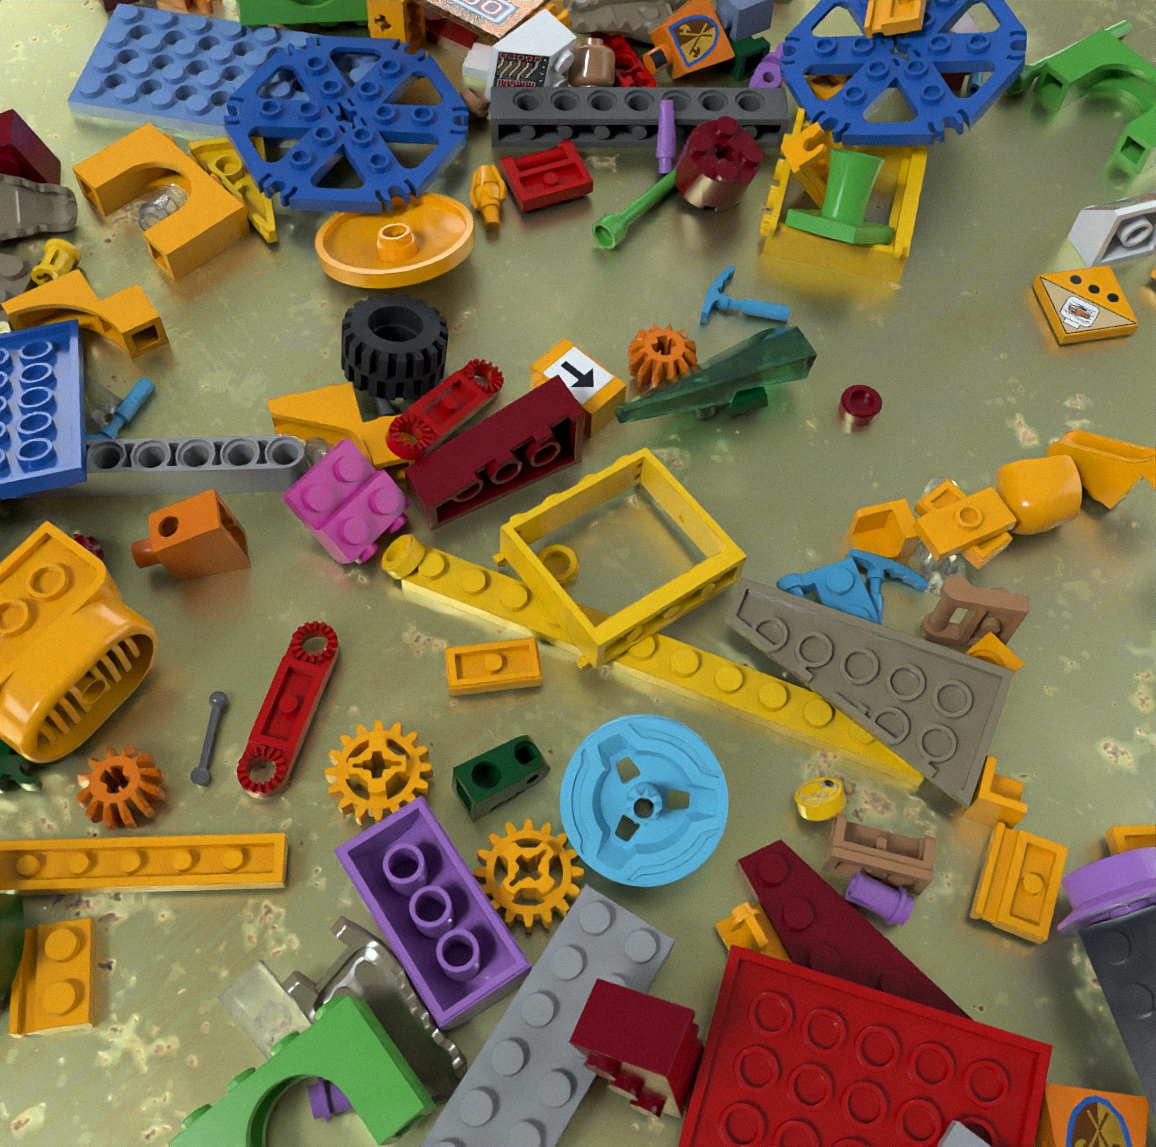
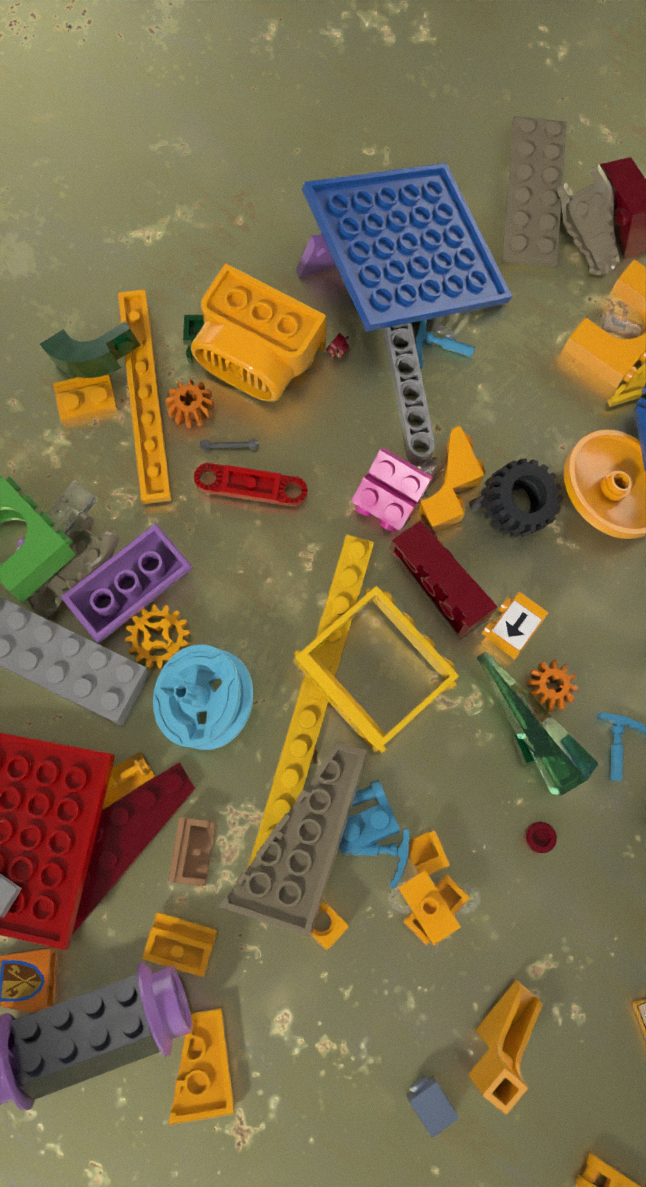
camera: 85 degrees right, 15 degrees up
light orange arch [1,269,169,359] -> none
yellow bush [31,238,82,286] -> none
orange torso [131,489,250,581] -> none
light orange gear [325,720,433,826] -> none
yellow tile [381,534,425,580] -> none
red plate [385,359,504,460] -> none
light orange plate [444,637,543,697] -> none
dark green leg [452,735,551,823] -> none
yellow tile [536,544,579,589] -> none
dark red wedge [569,978,704,1120] -> none
yellow tile [794,777,846,821] -> none
medium lavender pin [845,870,914,926] -> none
medium nougat plate [920,576,1029,648] -> none
light orange panel [962,755,1028,829] -> none
light orange piece [996,455,1082,536] -> none

